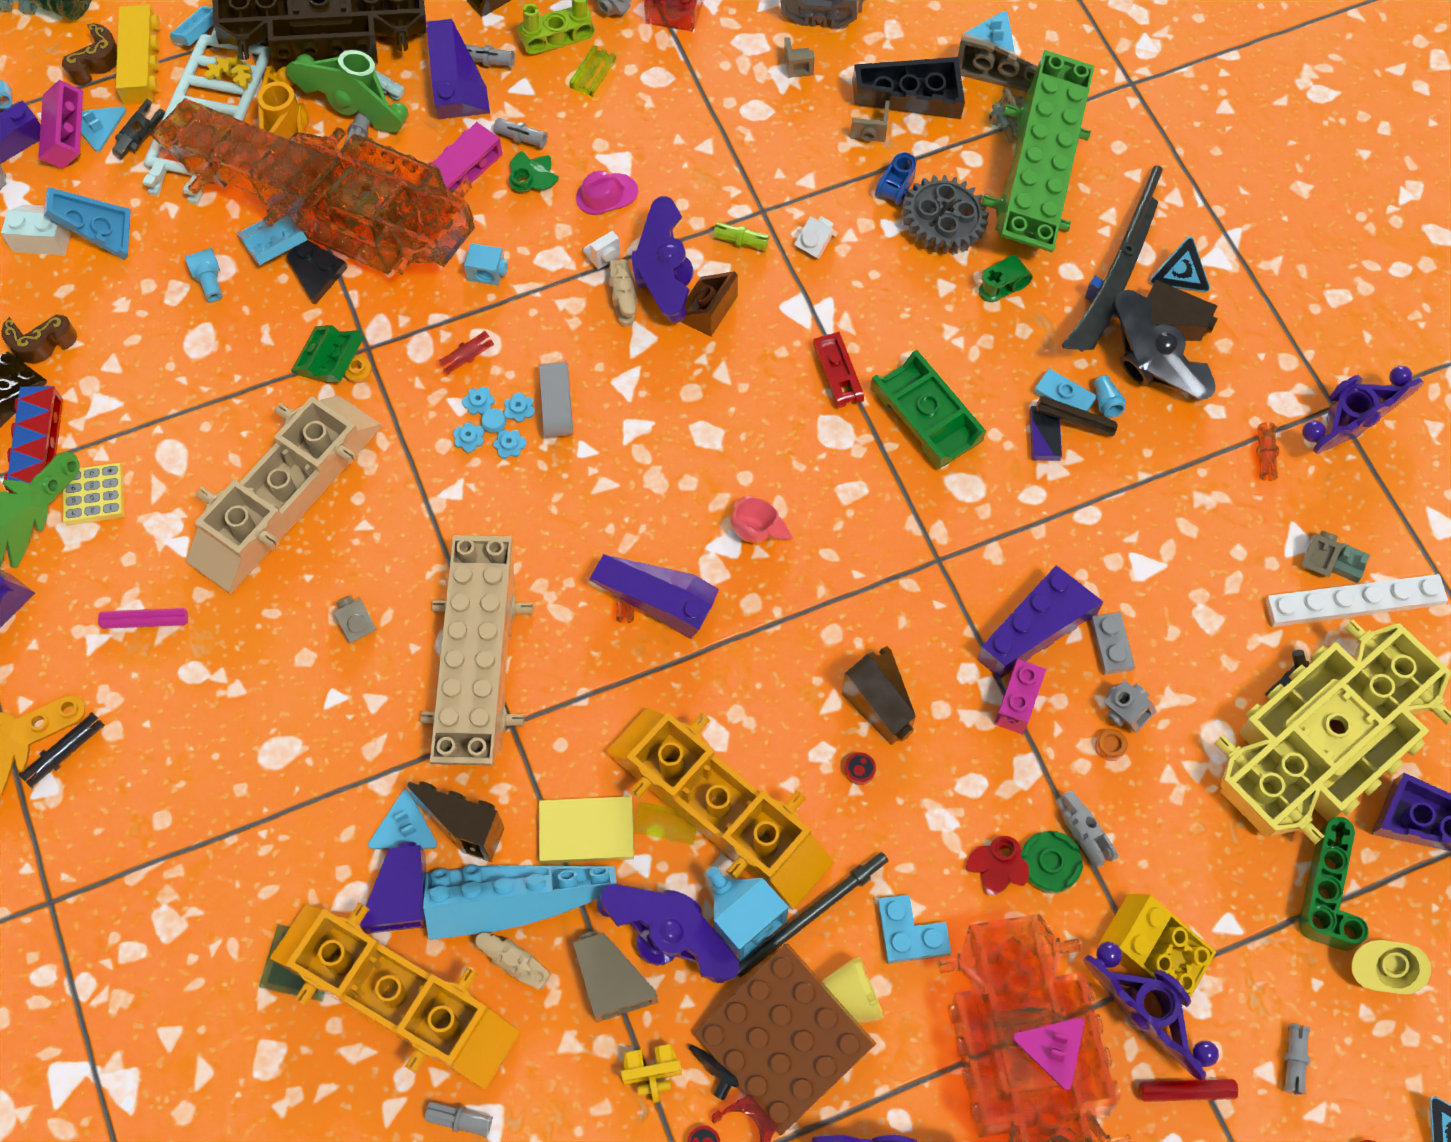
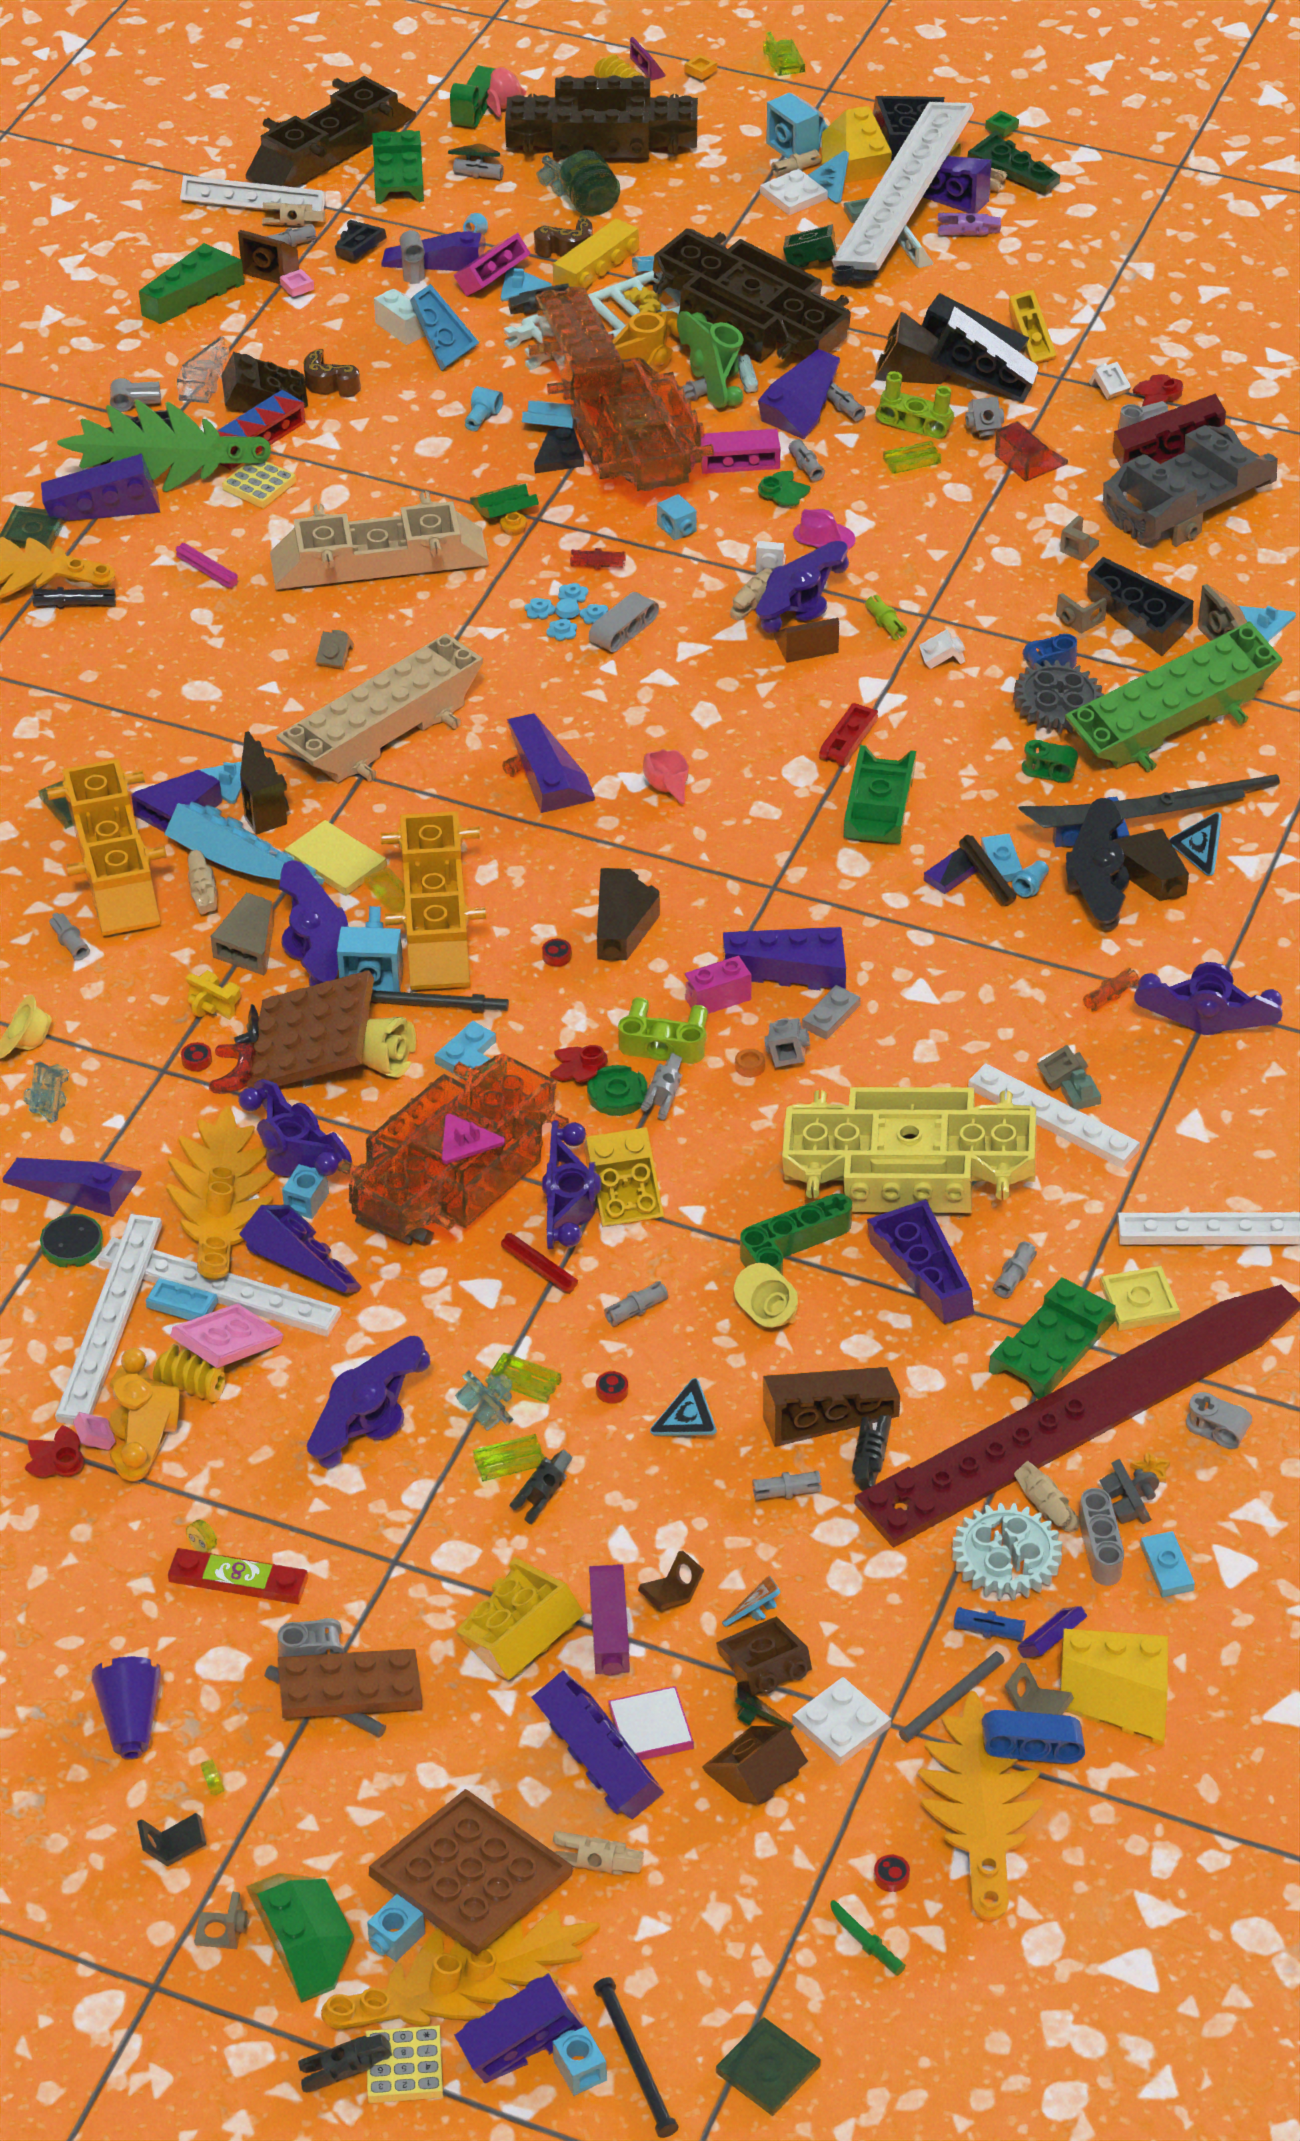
camera: 45 degrees right, 20 degrees down
none -> lime piece [618,997,708,1064]

